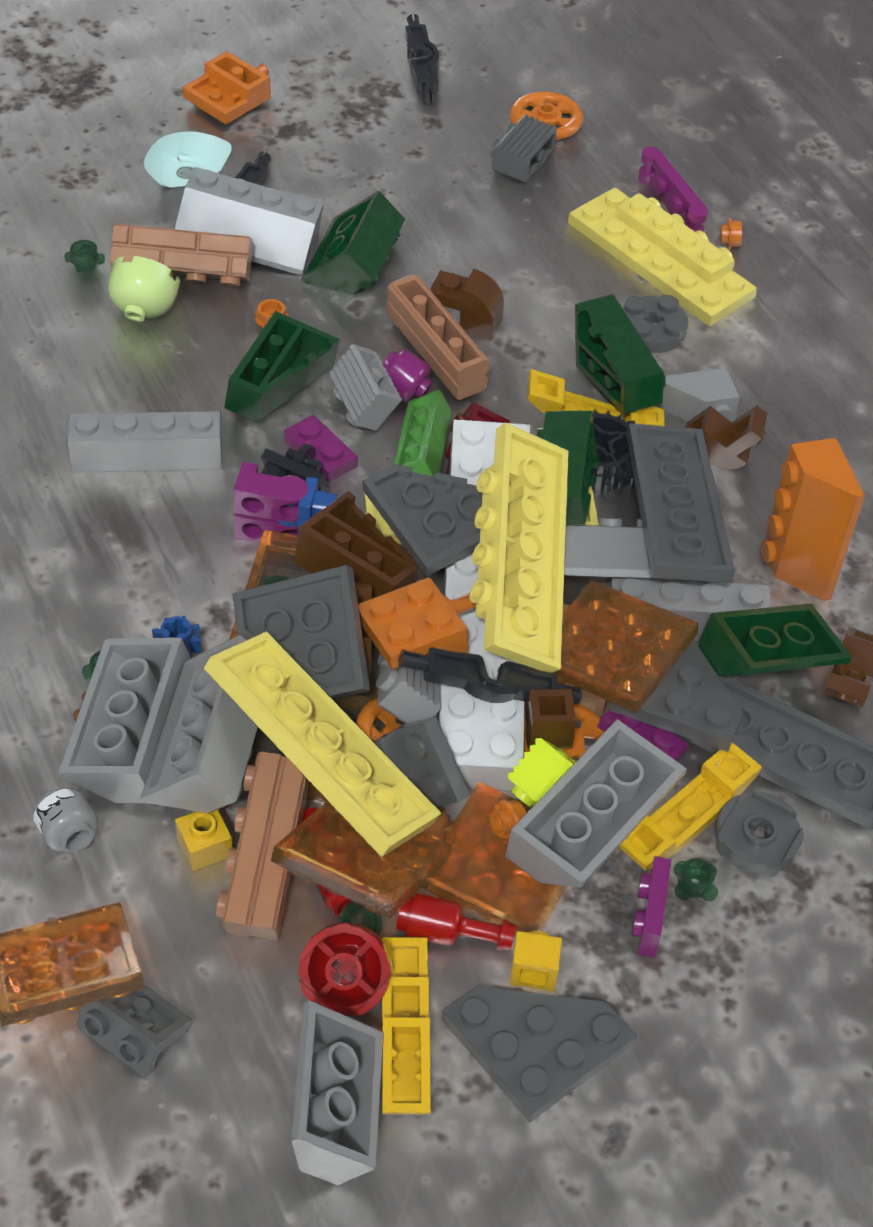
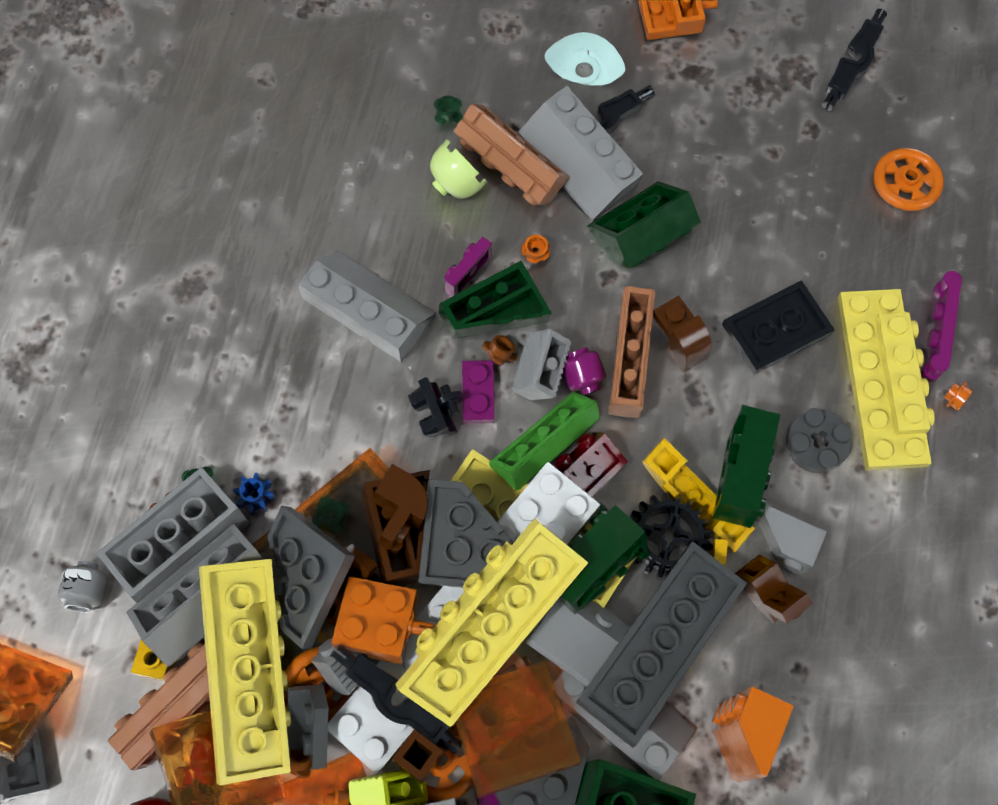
camera: 40 degrees right, 20 degrees up
magenta hips [234,462,337,547] -> none
dark grey brick [490,114,557,183] -> none
none -> reddish brown brick [372,464,428,551]
none -> magenta plate [444,236,492,297]
none -> dark orange plate [482,335,517,365]
none -> black plate [722,280,835,375]

